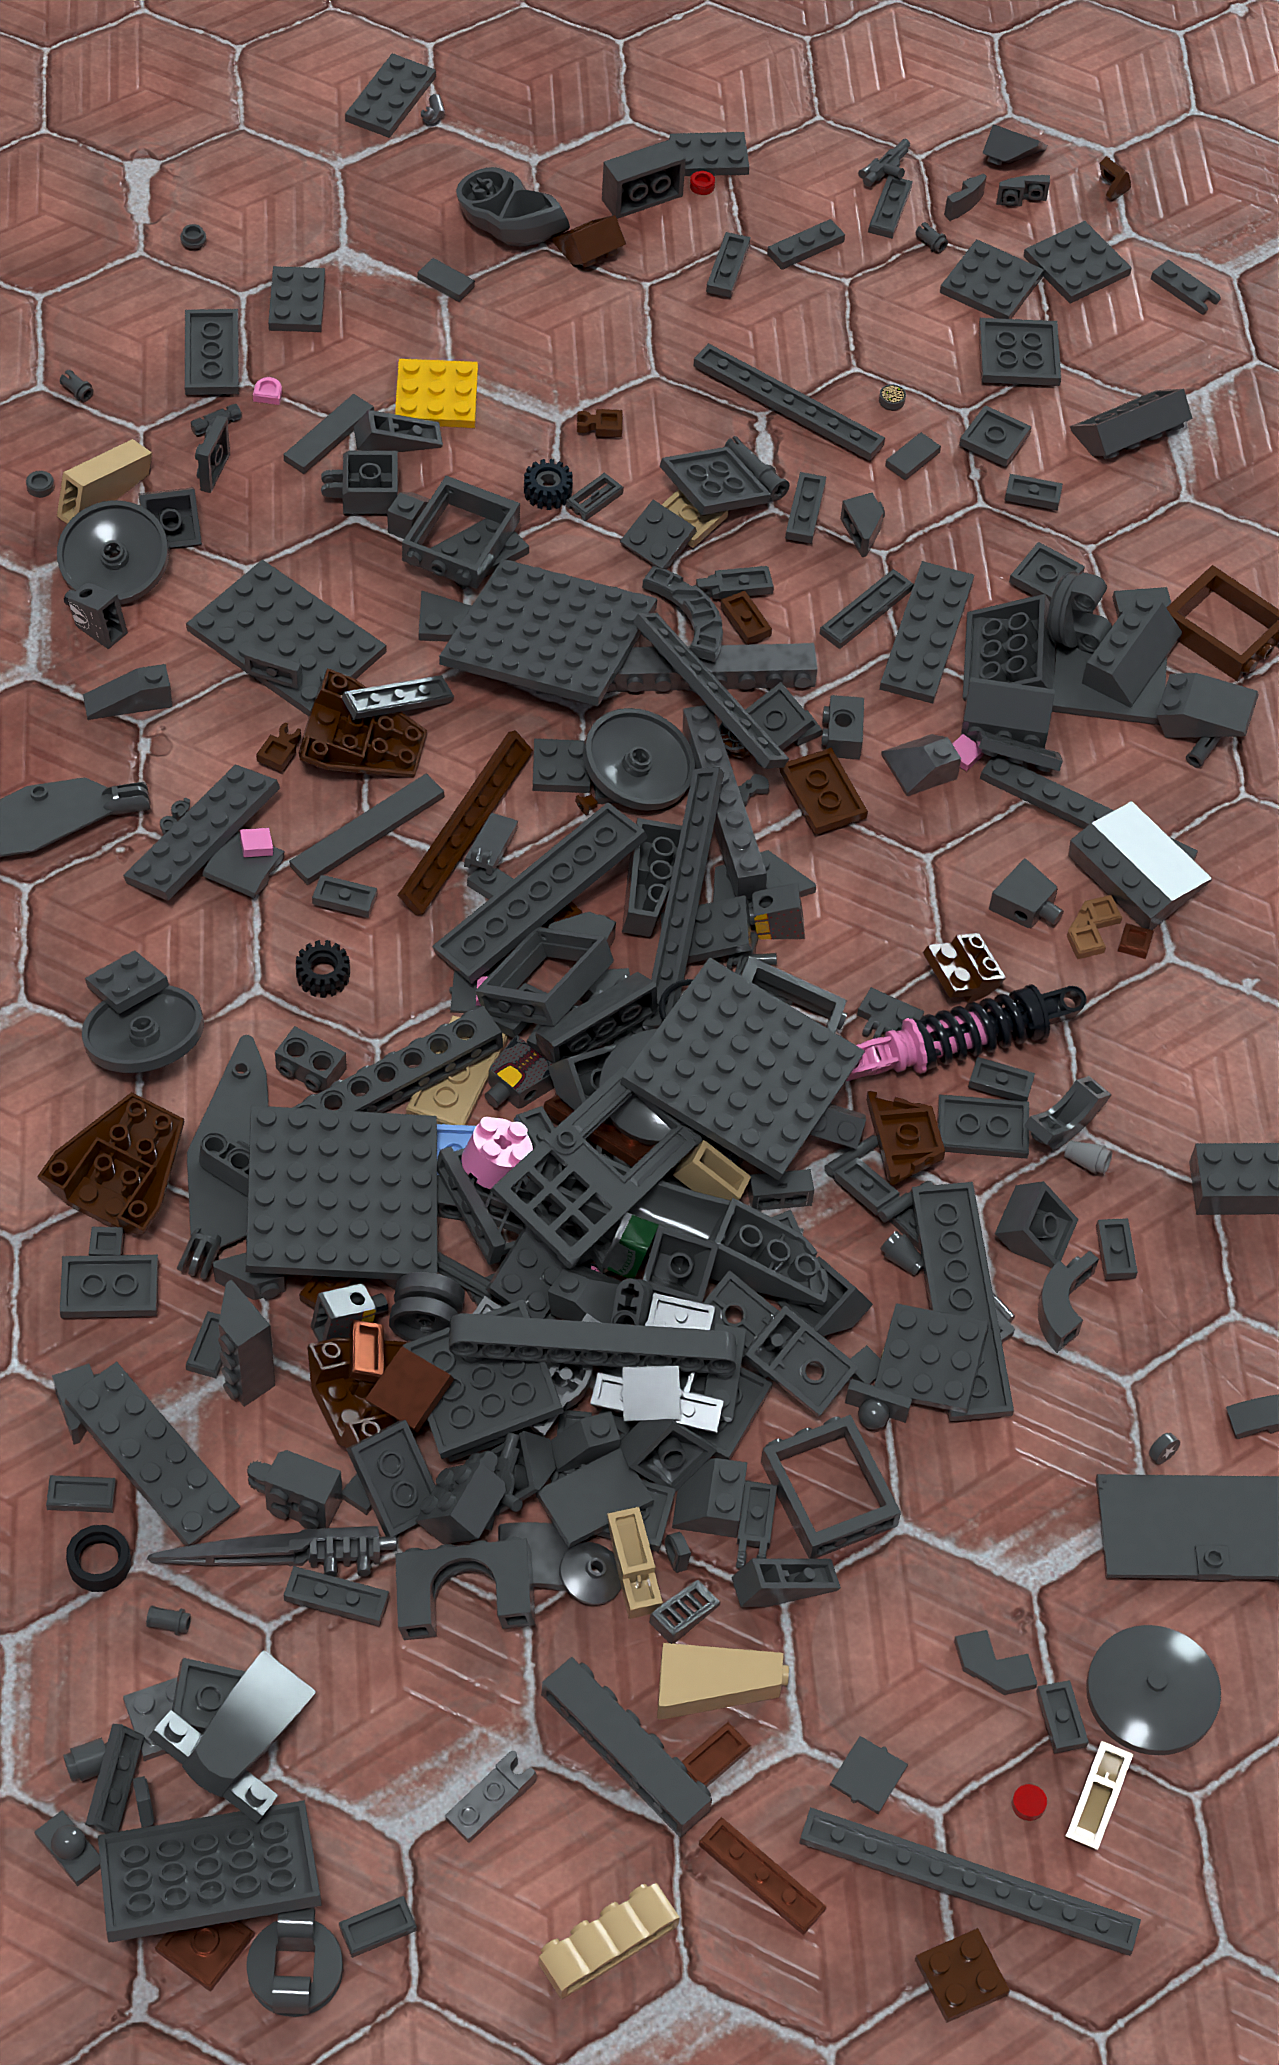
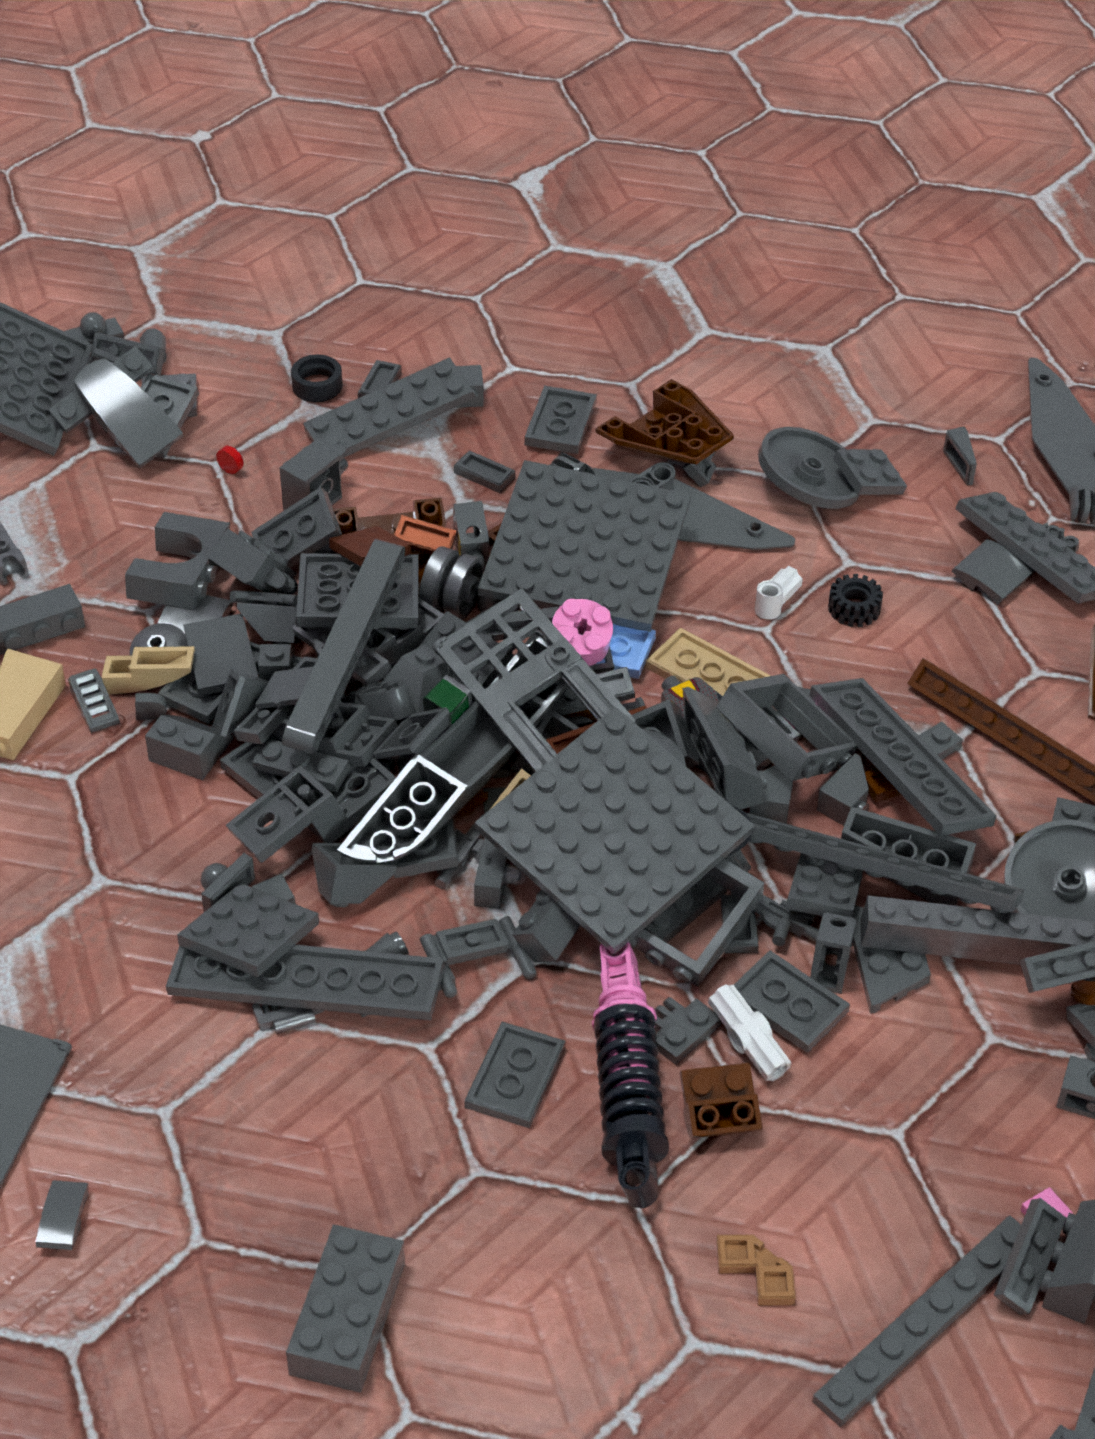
camera: 110 degrees right, 10 degrees down
dark grey plate [89,1227,124,1256] -> none
dark grey pin [146,1605,191,1636] -> none
flat silver piece [147,1526,396,1577] -> none
dark grey slope [218,1279,275,1407] -> none
bright pink tile [239,828,273,857] -> none
dark grey brick [275,1026,347,1092] -> none
dark grey plate [283,1566,389,1626] -> none
dark grey tile [289,773,444,885] -> none
dark grey brick [292,1006,503,1113] -> none
dark grey plate [312,875,377,918] -> none
dark grey hinge [464,813,518,875] -> none
dark grey slope [731,1558,841,1607] -> none
dark grey hinge [736,1480,777,1568] -> none
dark grey piece [738,774,769,807] -> none
dark grey window [761,1415,901,1559] -> none
reddish brown plate [779,747,868,835] -> none
reddish brown wing [866,1091,945,1185] -> none
flat silver slope [881,734,961,796] -> none
dark grey plate [968,1057,1035,1101] -> none
dark grey torso [989,858,1064,928] -> none
dark grey slope [995,1181,1079,1268] -> none
dark grey arch [1024,1076,1112,1150] -> none
dark grey arch [1038,1251,1099,1353] -> none
light grey cone [1064,1140,1112,1174] -> none
dark grey slope [1068,801,1212,930] -> none
dark grey plate [1096,1218,1138,1280] -> none
copper tile [1118,923,1154,959] -> none
dark grey tile [1149,1433,1180,1464] -> none
none -> red tile [216,446,244,474]
none -> white piece [708,984,792,1082]
none -> dark grey plate [734,950,850,1053]
none -> white piece [755,566,803,620]
none -> dark grey slope [943,427,977,486]

